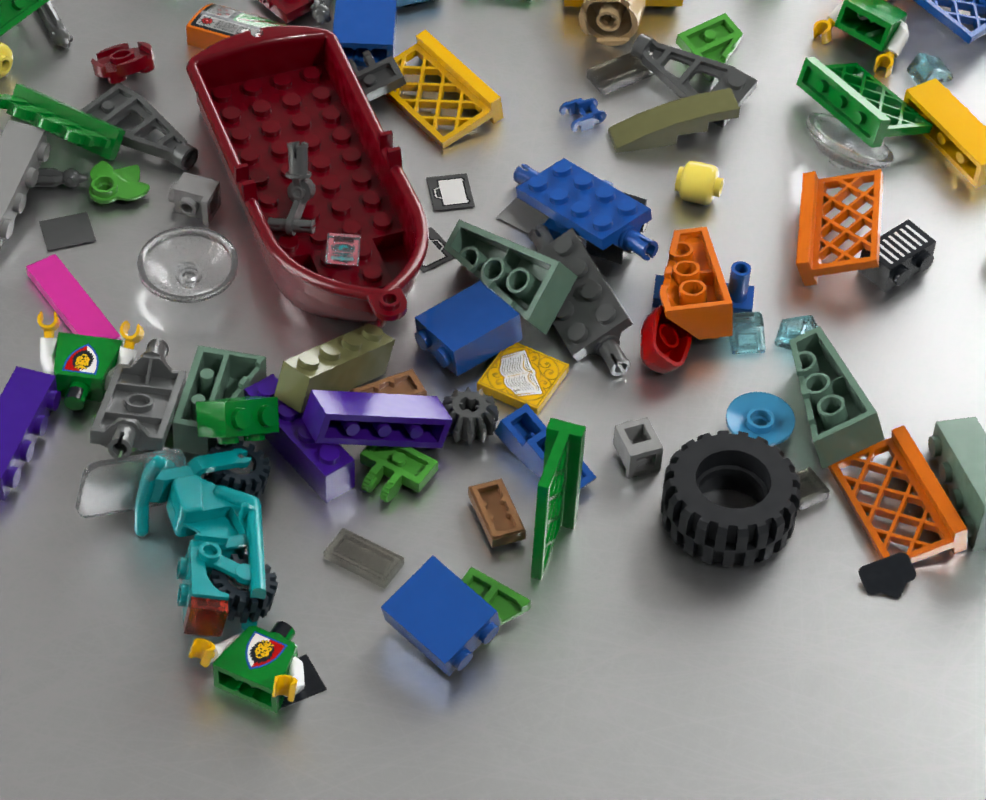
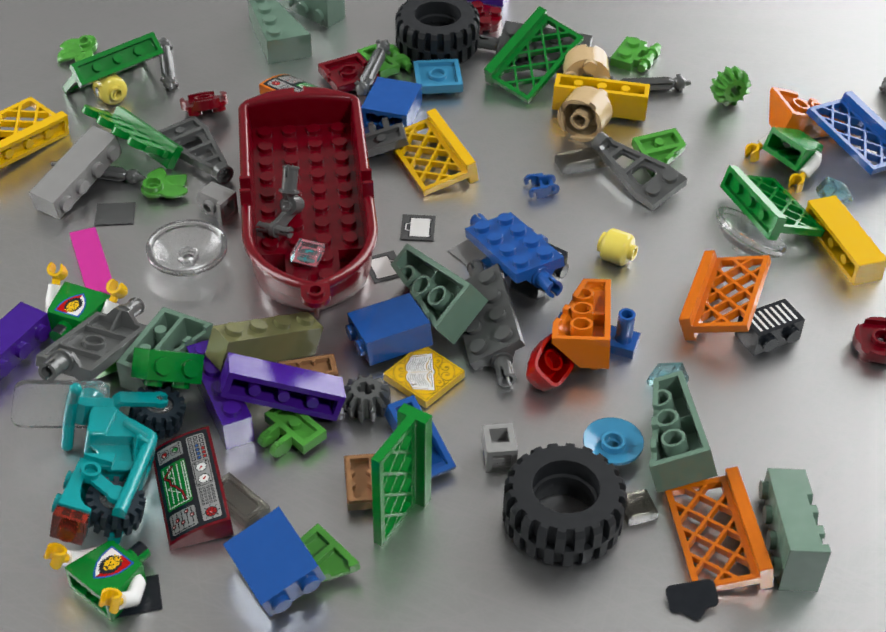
camera: 15 degrees right, 5 degrees down
olive slope [608,88,740,153] -> none
clear light blue slope [728,312,766,354] -> none
none -> slope [153,426,234,551]

